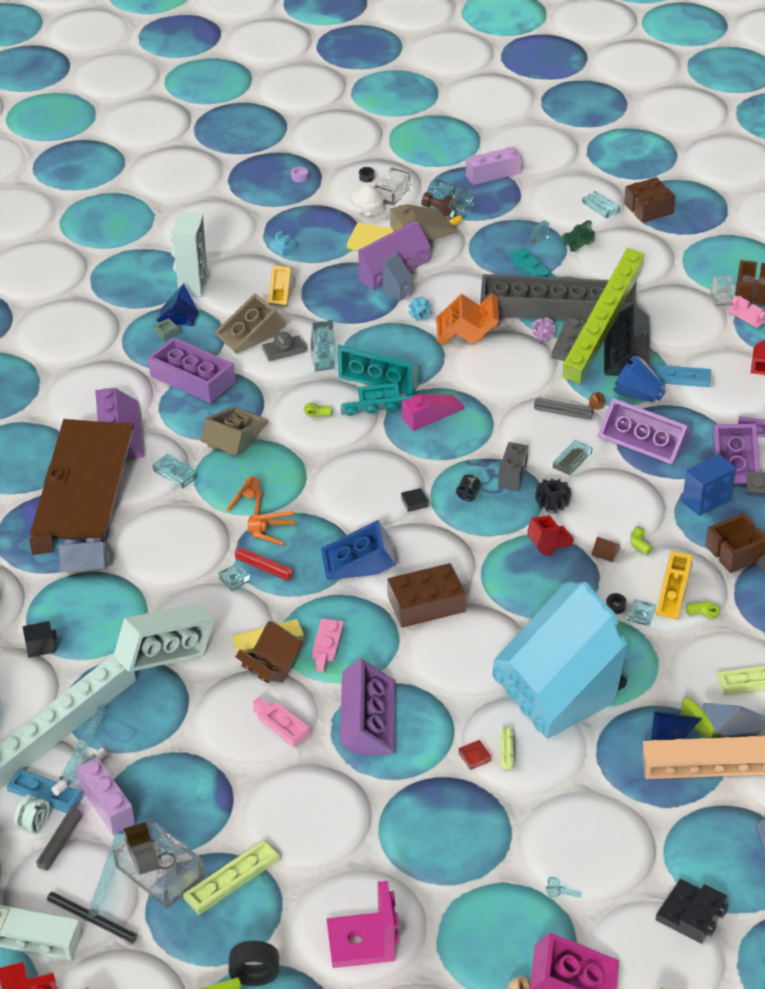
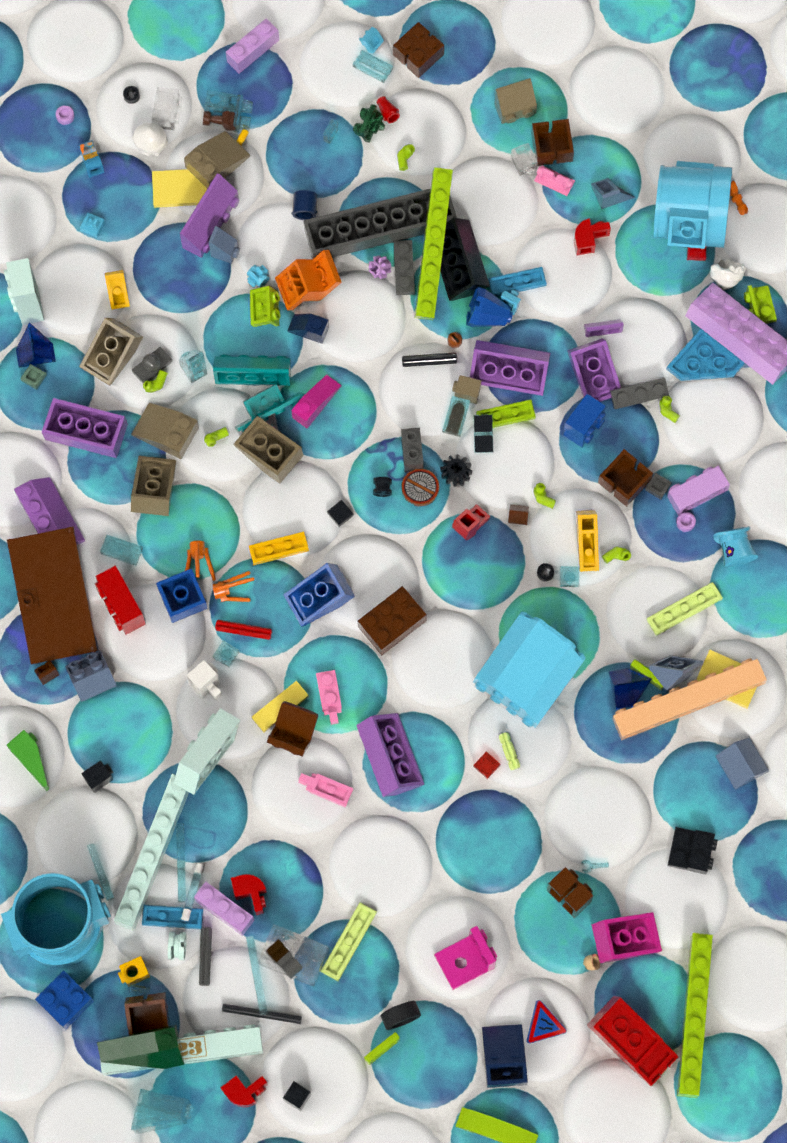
camera: 20 degrees left, 30 degrees up
teal plate [509,248,557,278] -> none
none -> dark azure leg [78,140,104,178]
none -> red brick [94,565,146,635]
none -> dark tan slope [131,403,199,459]
none -> lime arm [143,370,168,393]
none -> blue brick [156,568,208,623]
none -> white brick [186,660,222,700]
none -> red brick [231,874,267,915]
none -> dark tan slope [233,416,303,484]
none -> yellow plate [249,532,309,566]
none -> lime bracket [250,286,281,327]
none -> dark blue slope [288,313,329,344]
none -> dark blue piece [291,190,318,220]
none -> medium azure tile [359,27,384,54]
none -> red cone [376,96,400,123]
none -> lime arm [397,144,415,171]
none -> tile [402,469,439,507]
none -> dark tan brick [452,375,482,404]
none -> black tile [473,415,493,453]
none -> lime tile [476,400,536,428]
none -> dark tan slope [495,78,537,124]
none -> medium azure tile [500,290,521,315]
none -> reddish brown piece [547,867,594,919]

